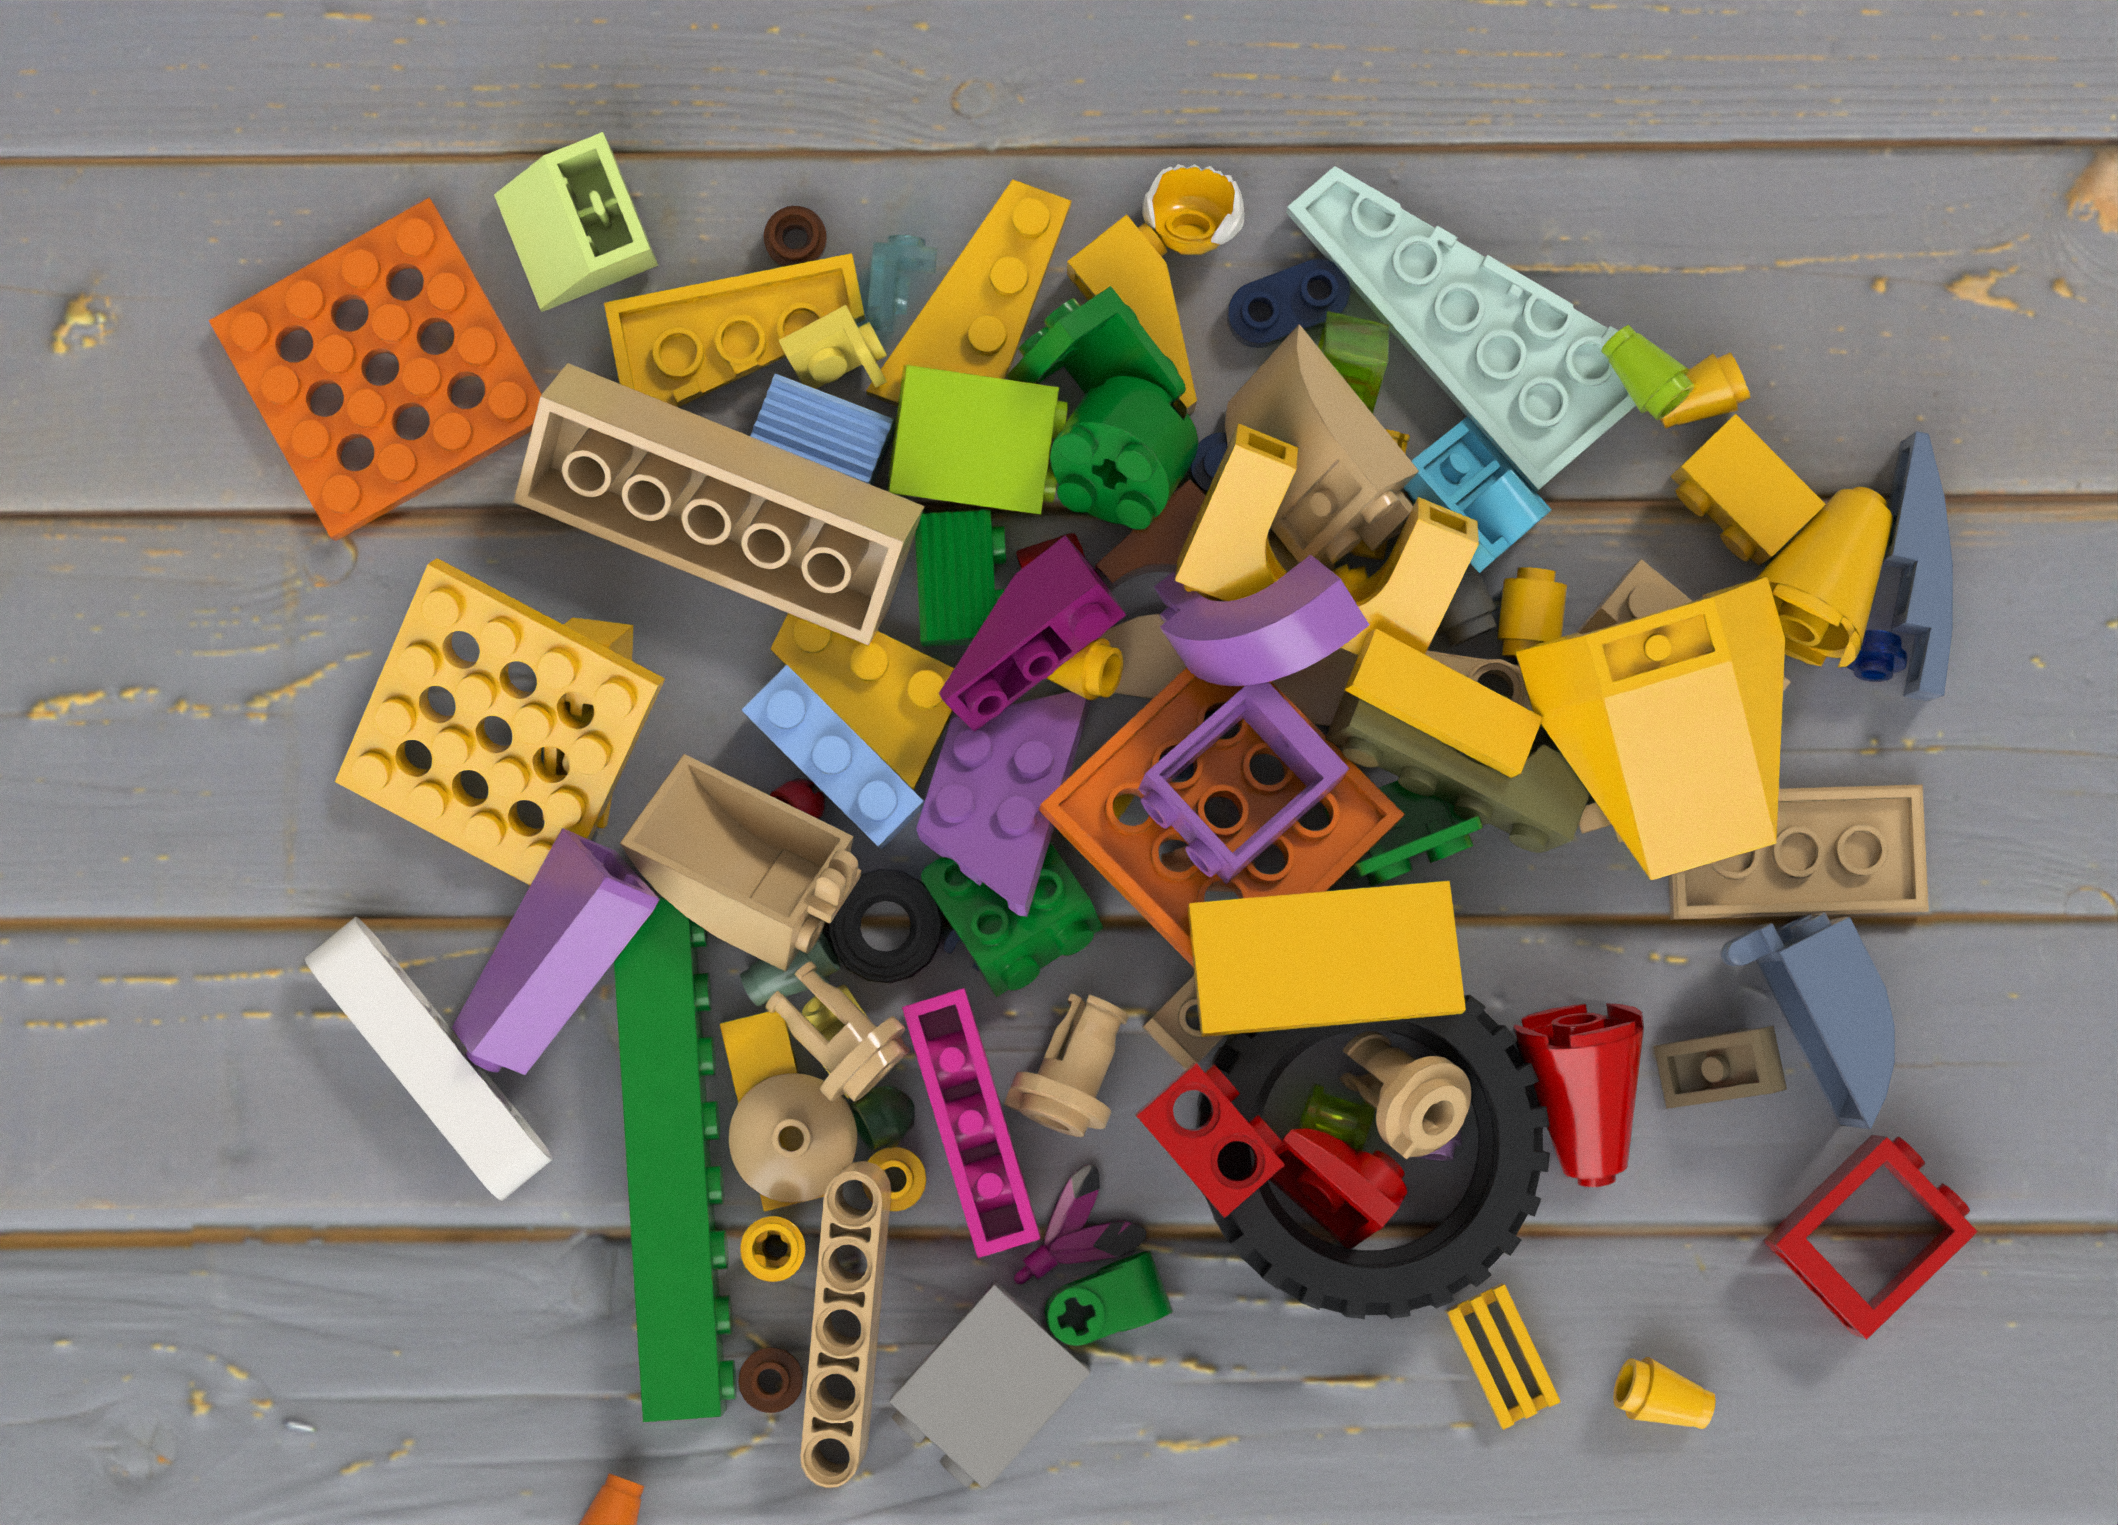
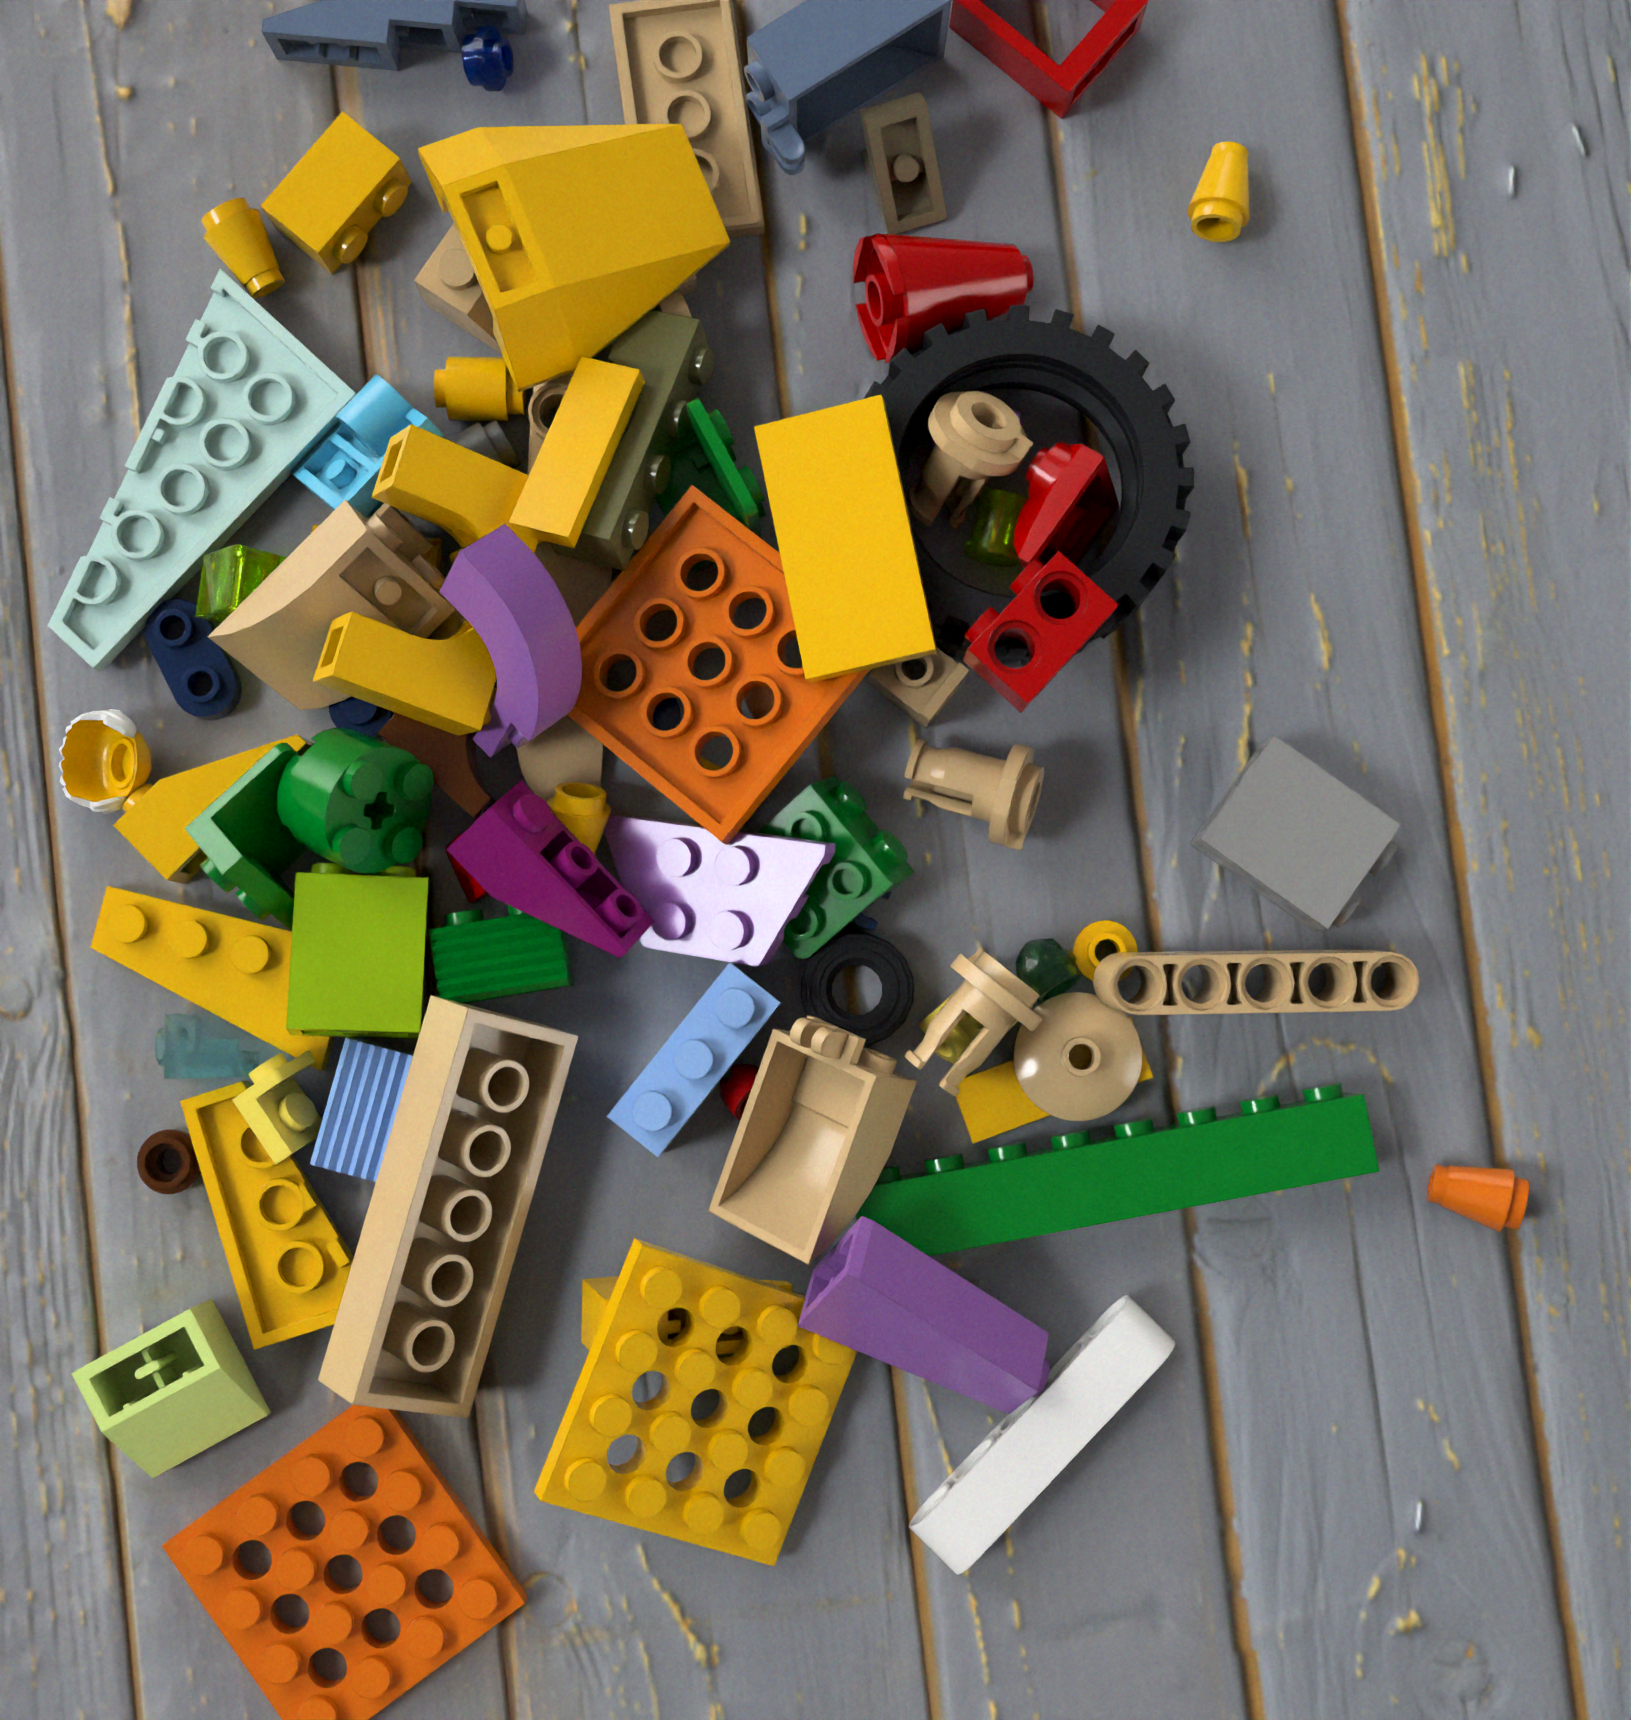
camera: 95 degrees left, 0 degrees up
reddish brown plate [738,1347,804,1413] -> none
sand green cone [740,931,840,1007] -> none
yellow cone [740,1216,805,1282] -> none
yellow wing [770,613,954,790] -> none
dark pink brick [902,988,1040,1258] -> none
magenta piece [1014,1164,1147,1285] -> none
green piece [1044,1250,1173,1346] -> none
medium lavender window [1138,682,1349,884] -> none
yellow tile [1445,1283,1561,1430] -> none
lime cone [1601,325,1695,420] -> none
yellow cone [1755,487,1893,668] -> none

